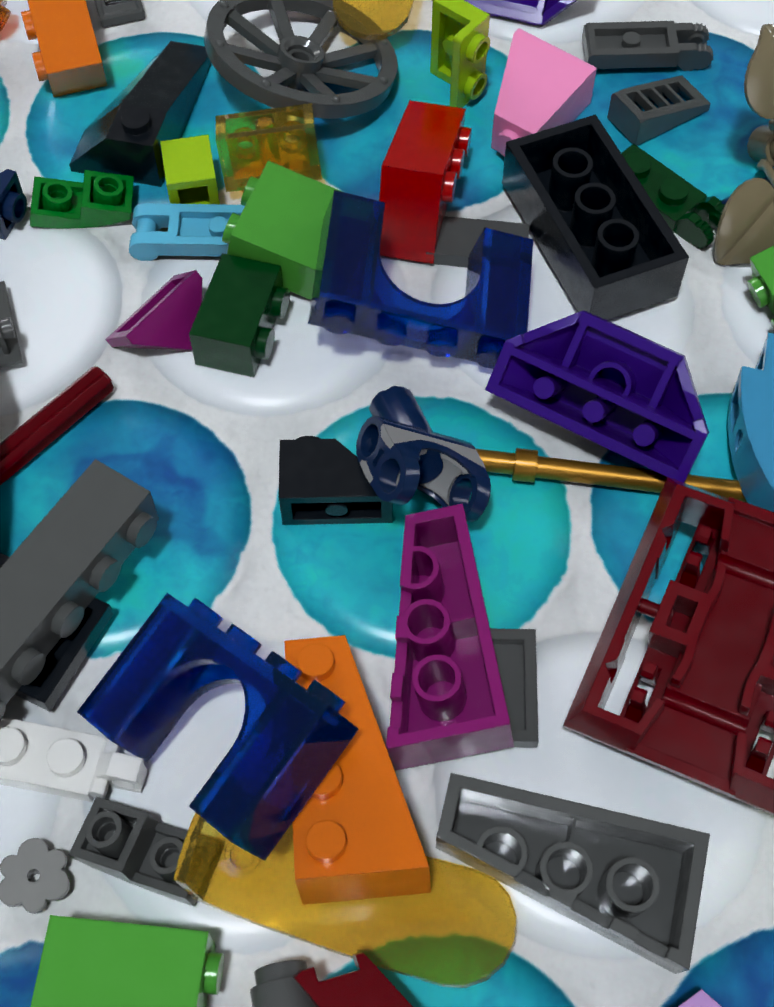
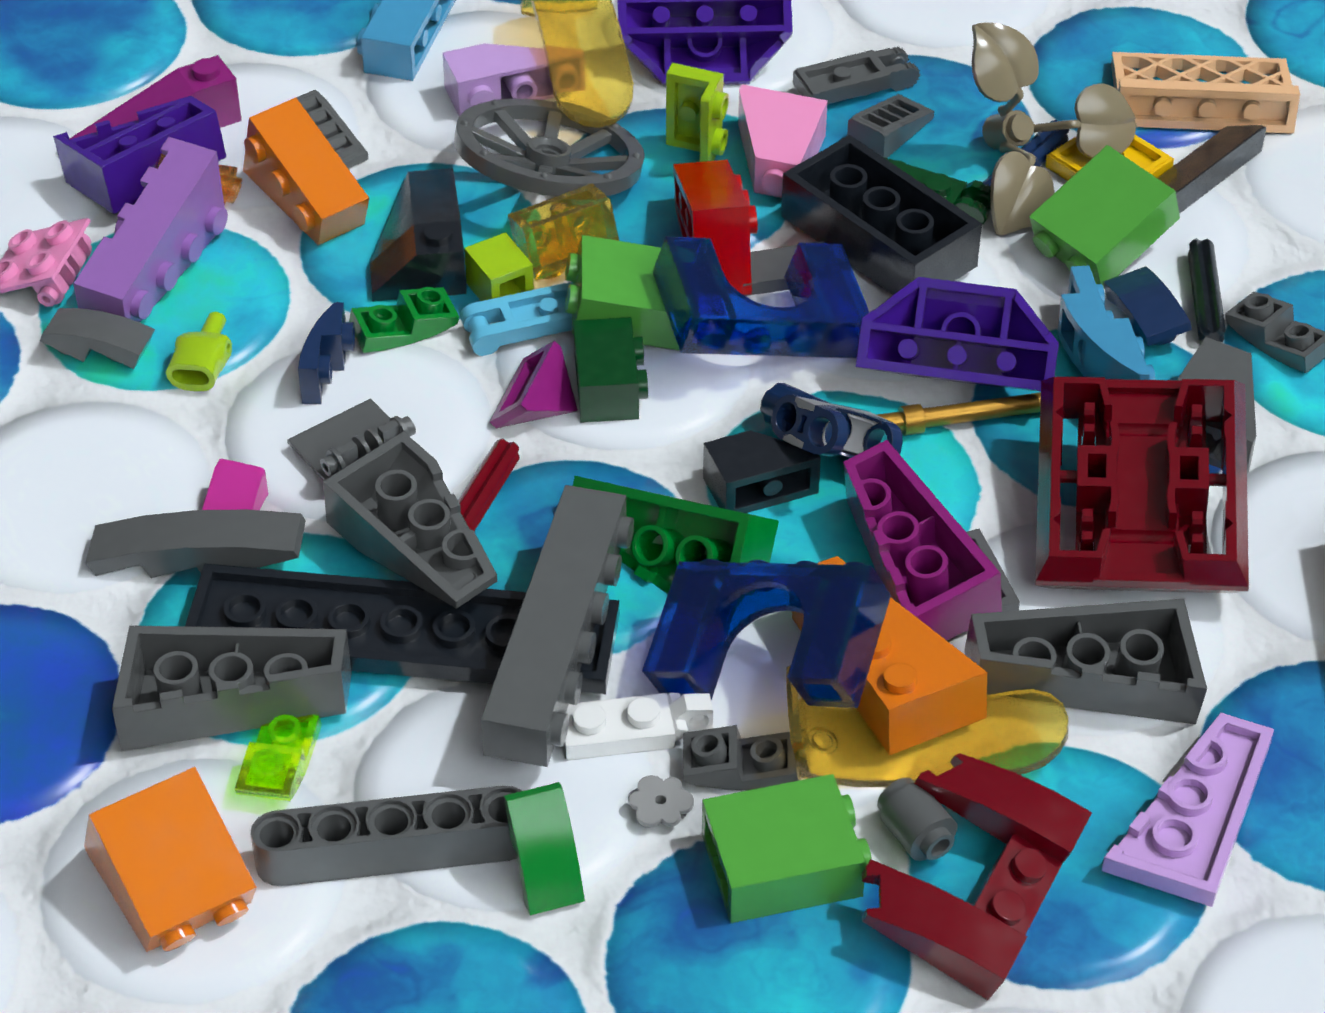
camera: 20 degrees left, 15 degrees down
none -> green wedge [573,476,779,618]

